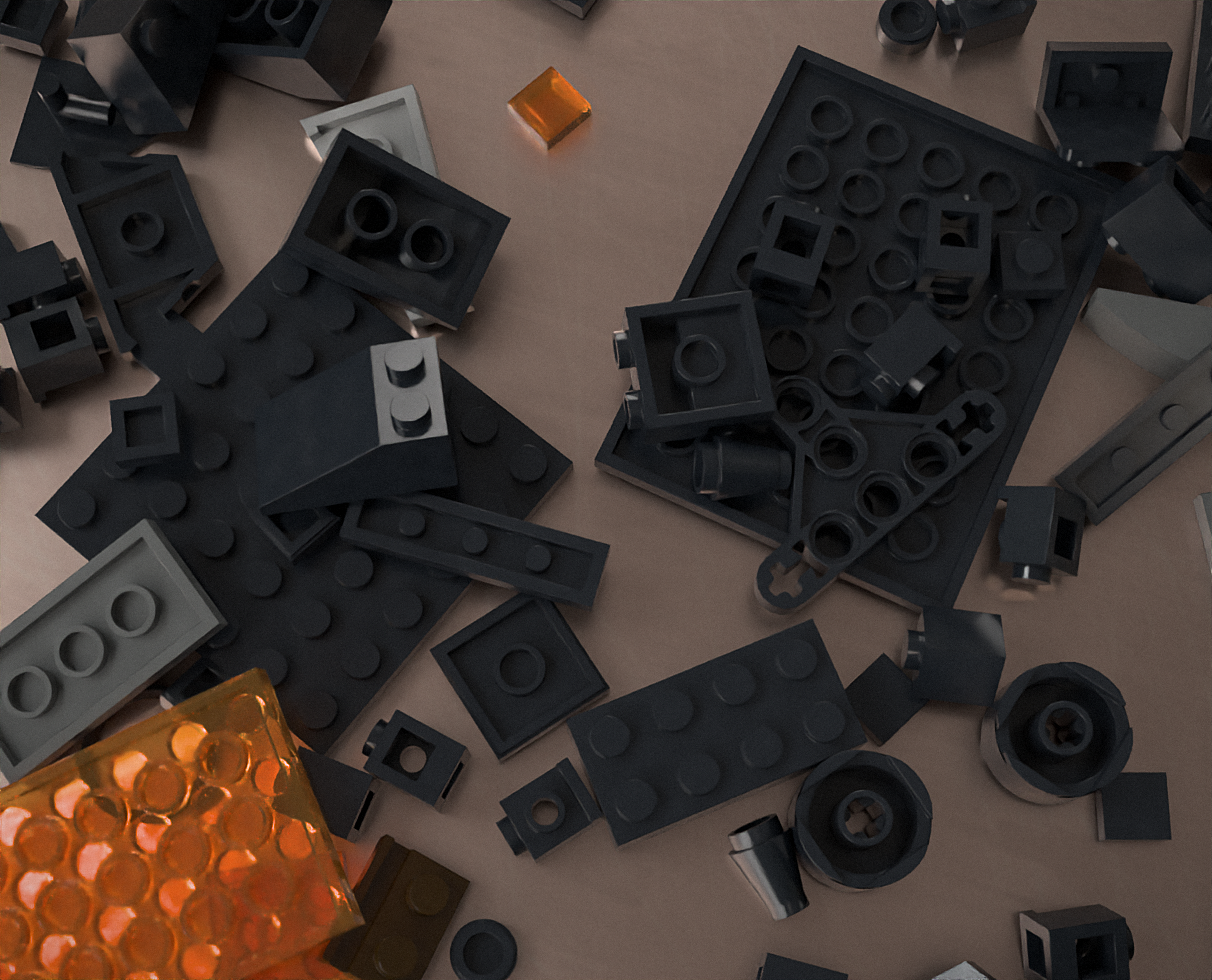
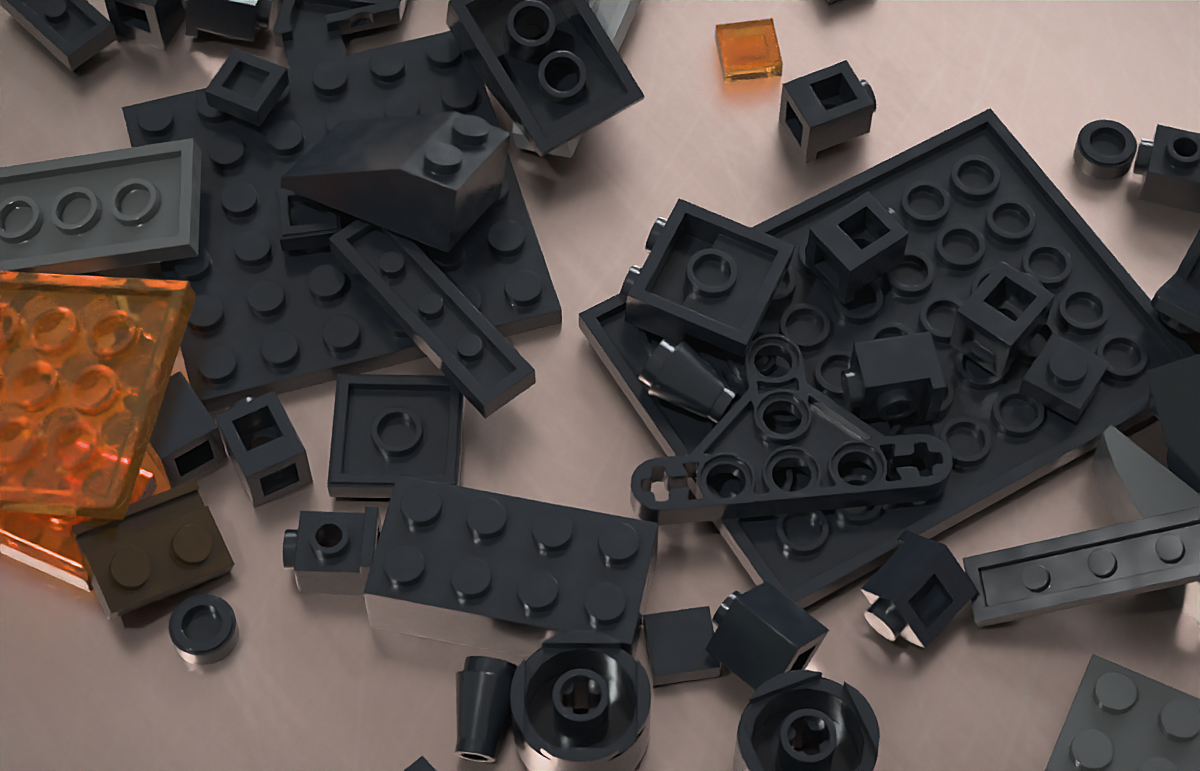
camera: 35 degrees right, 15 degrees down
none -> black brick [779,60,877,163]

